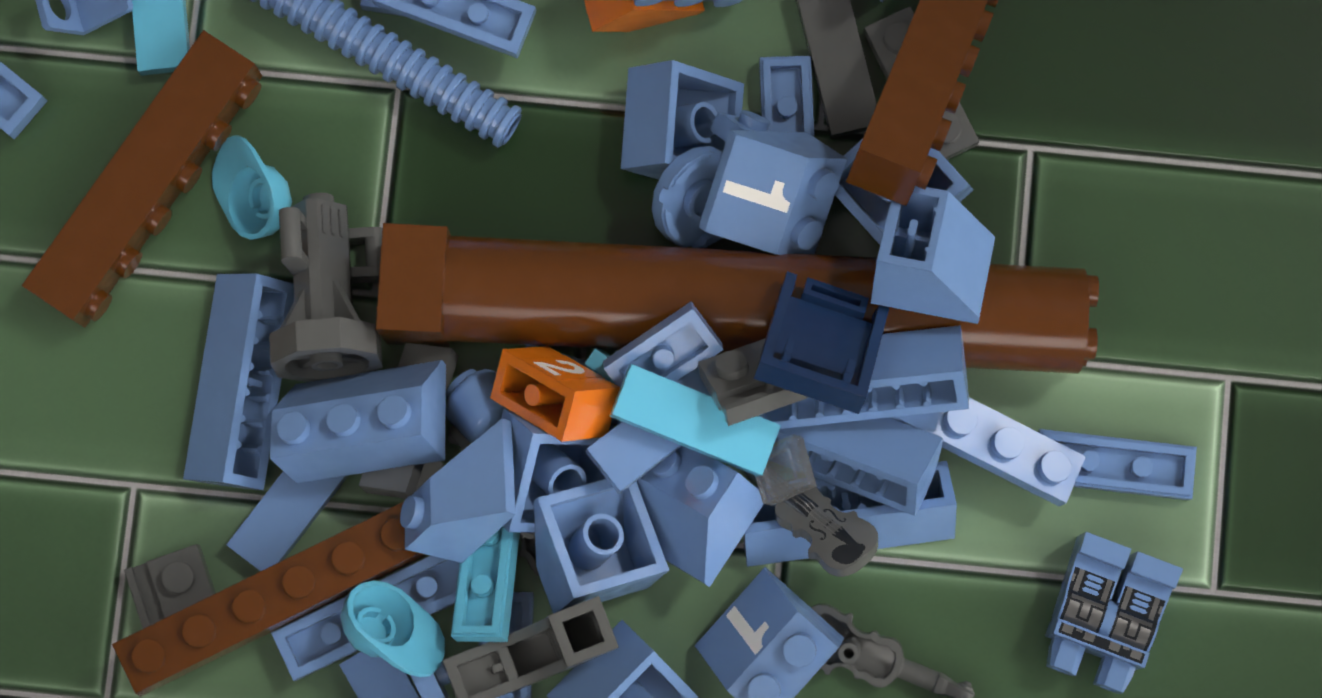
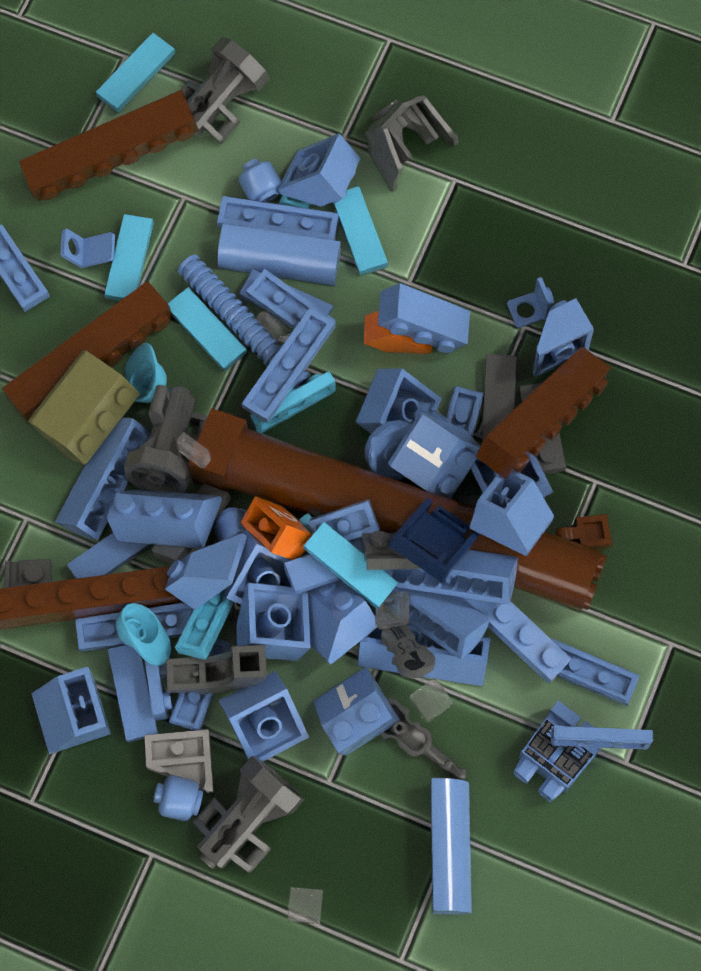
camera: 20 degrees right, 10 degrees down
none -> olive slope [27,350,140,465]
none -> medium azure tile [168,287,247,372]
none -> clear tile [176,432,211,468]
none -> medium blue plate [242,307,336,423]
none -> medium azure plate [250,371,336,433]
none -> clear tile [256,311,291,343]
none -> clear tile [409,678,454,723]
none -> medium blue tile [550,726,653,750]
none -> reddish brown plate [554,514,612,549]

